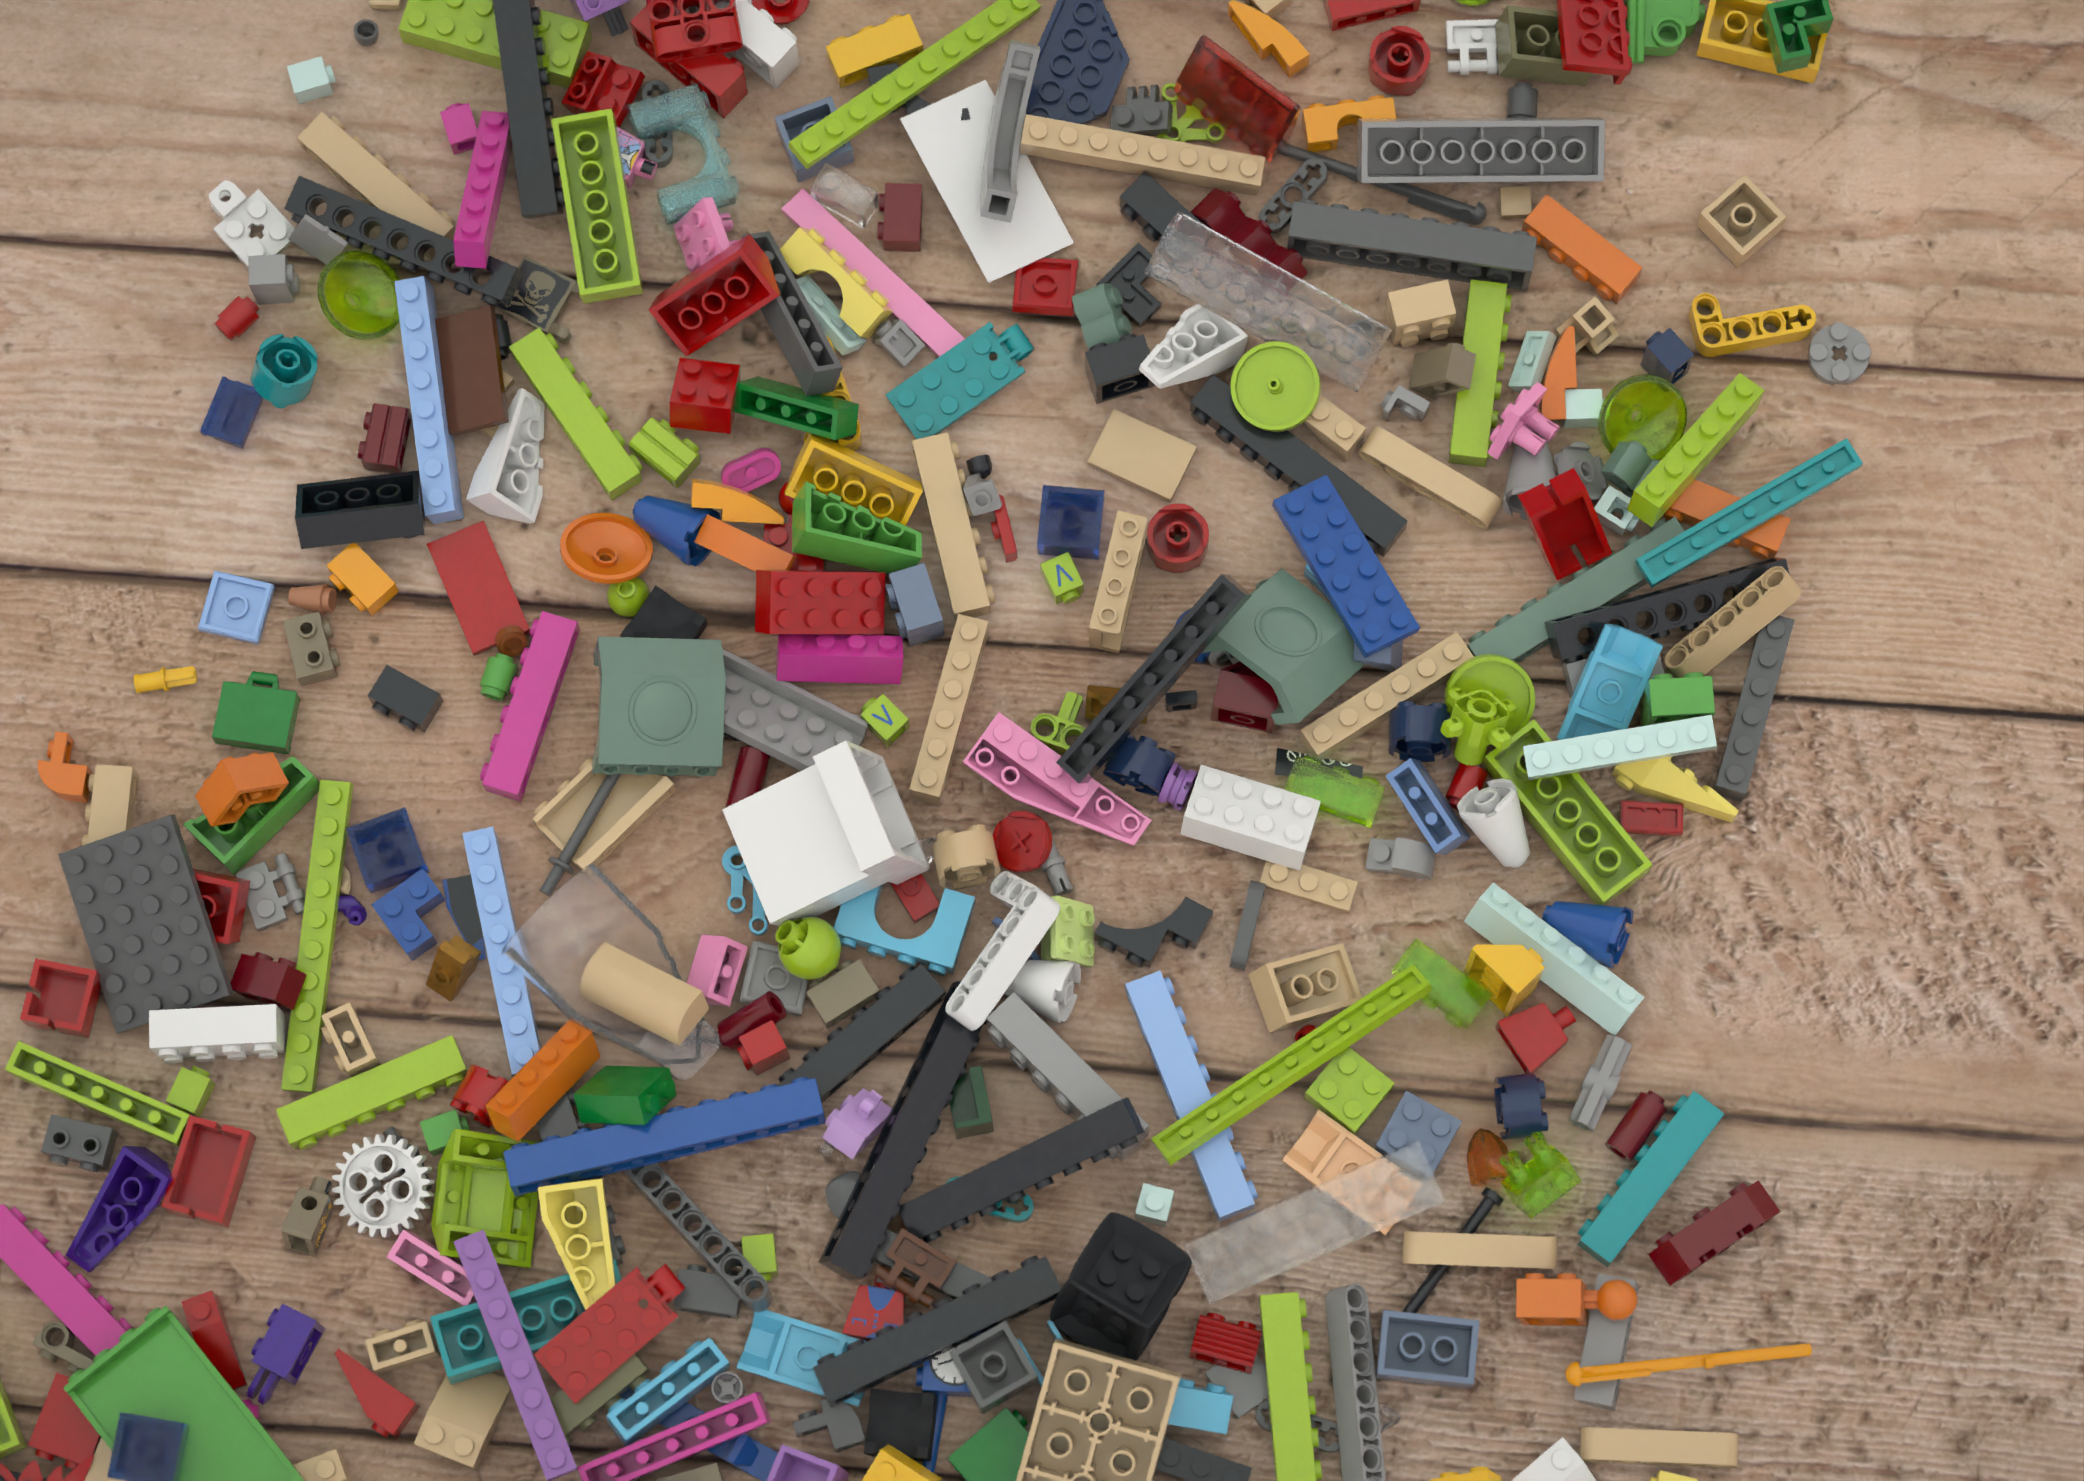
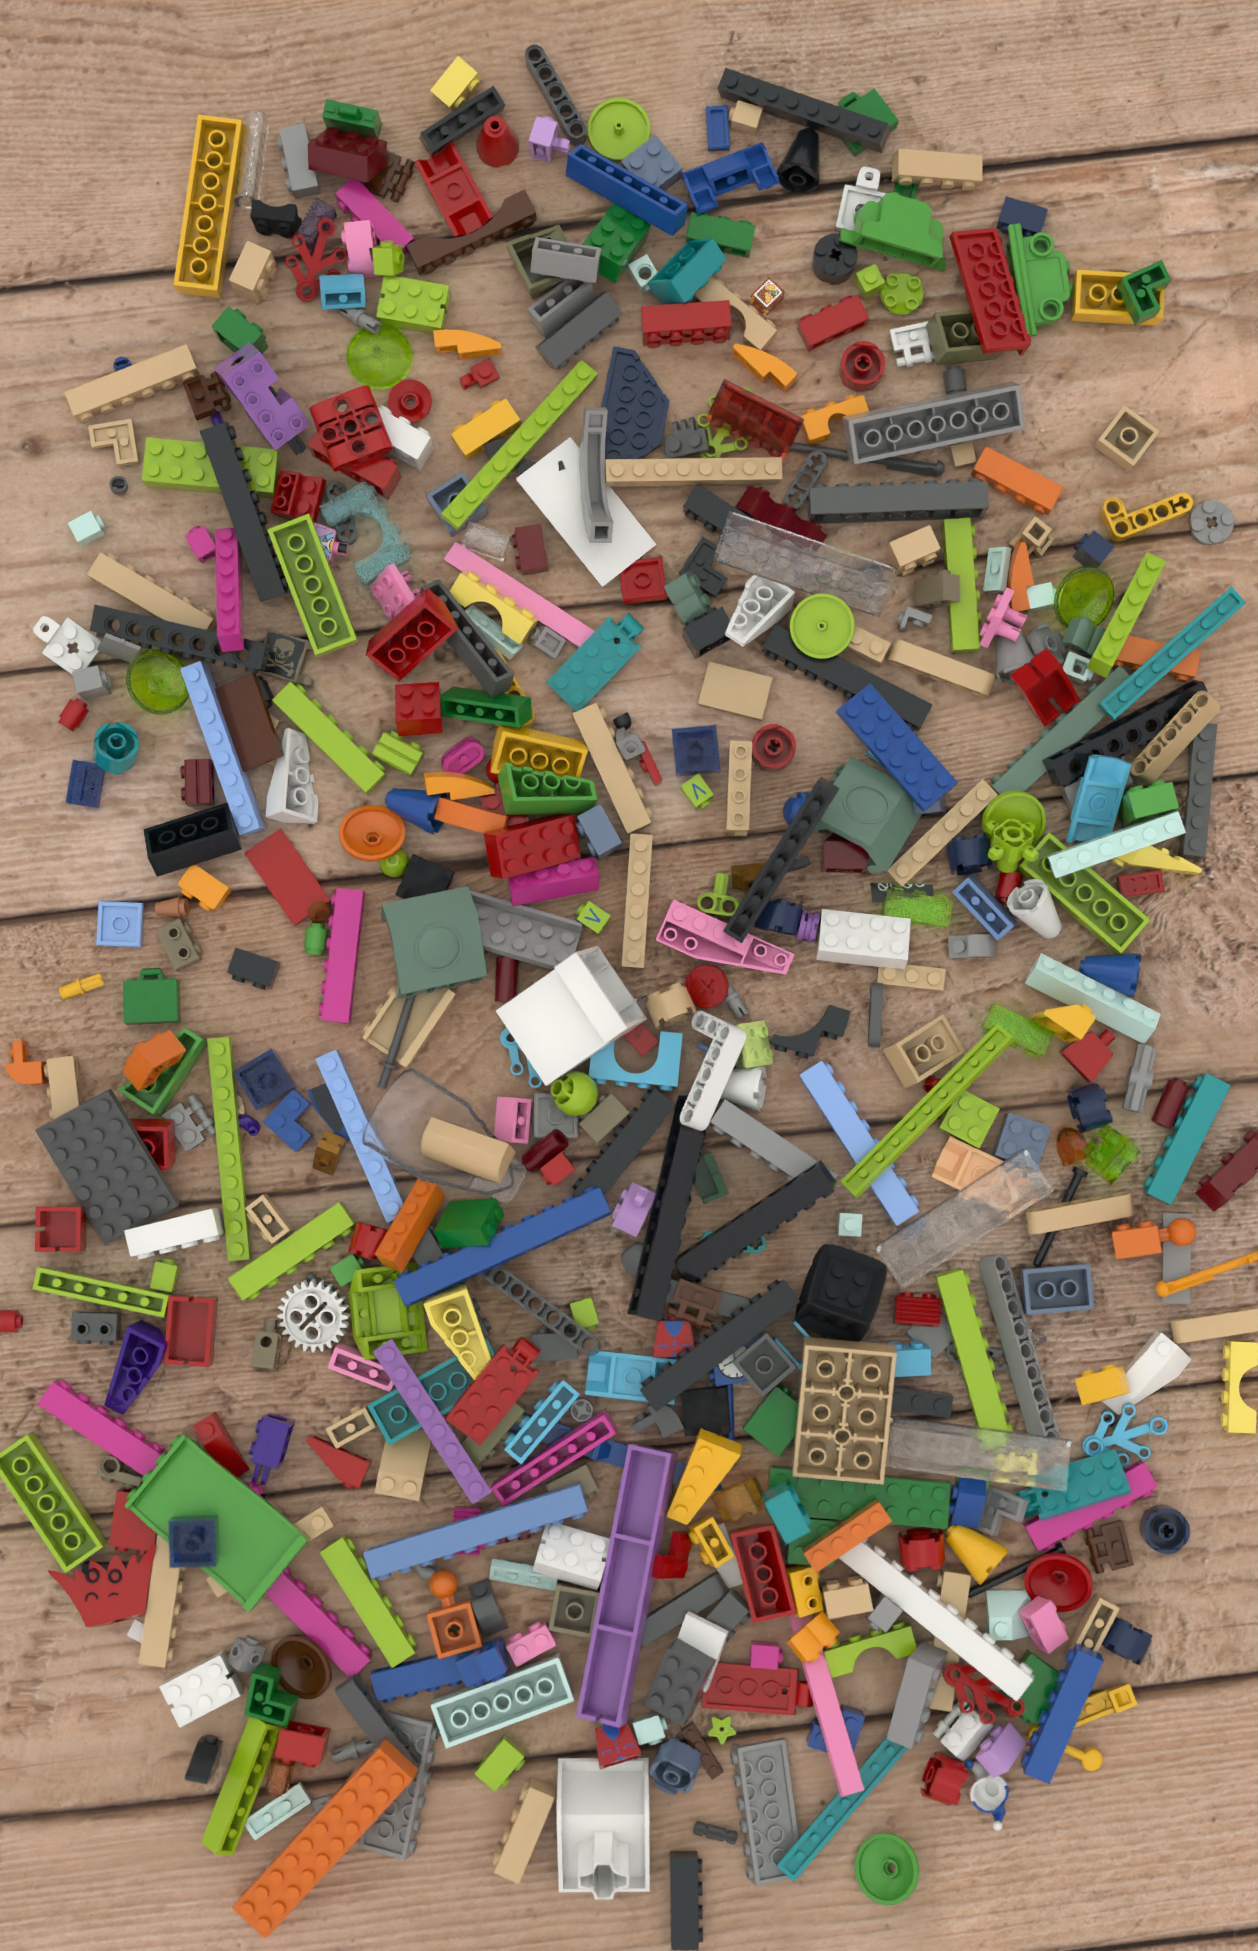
camera: 10 degrees left, 10 degrees up
dark red brick [230,952,307,1010] -> none

